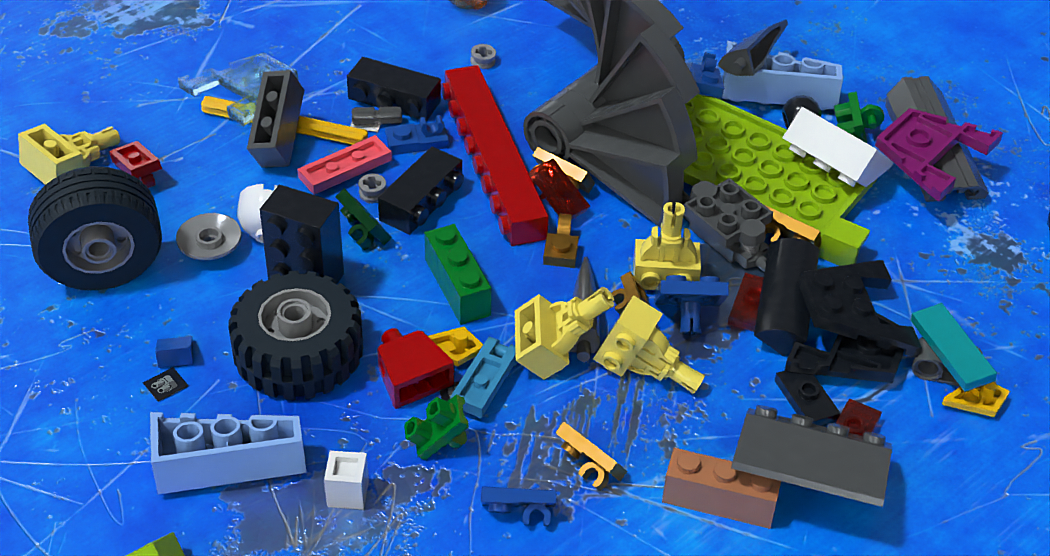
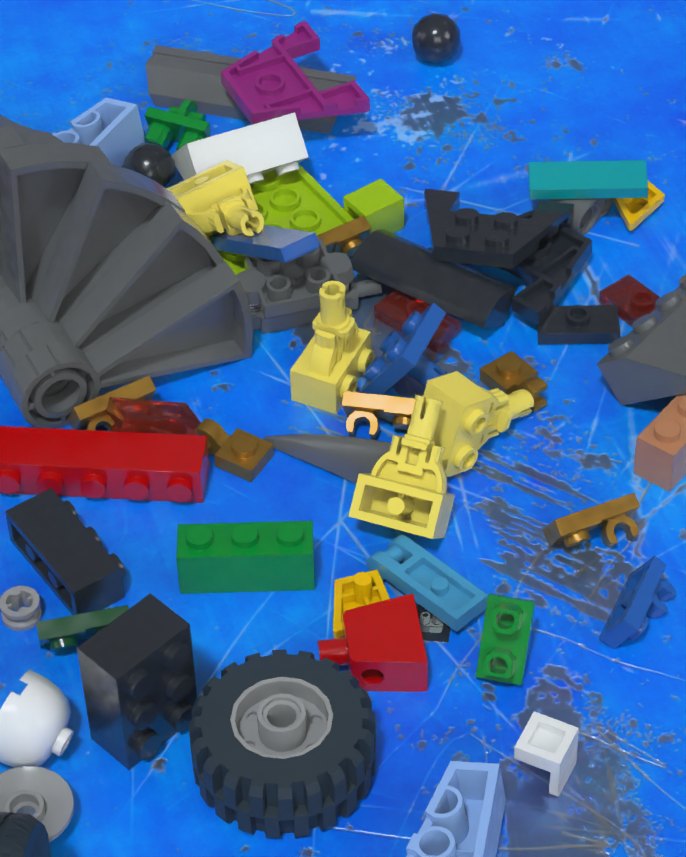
camera: 65 degrees left, 0 degrees up
none -> light yellow brick [167,160,264,239]
none -> blue tile [209,225,320,263]
none -> pearl gold plate [480,351,547,412]

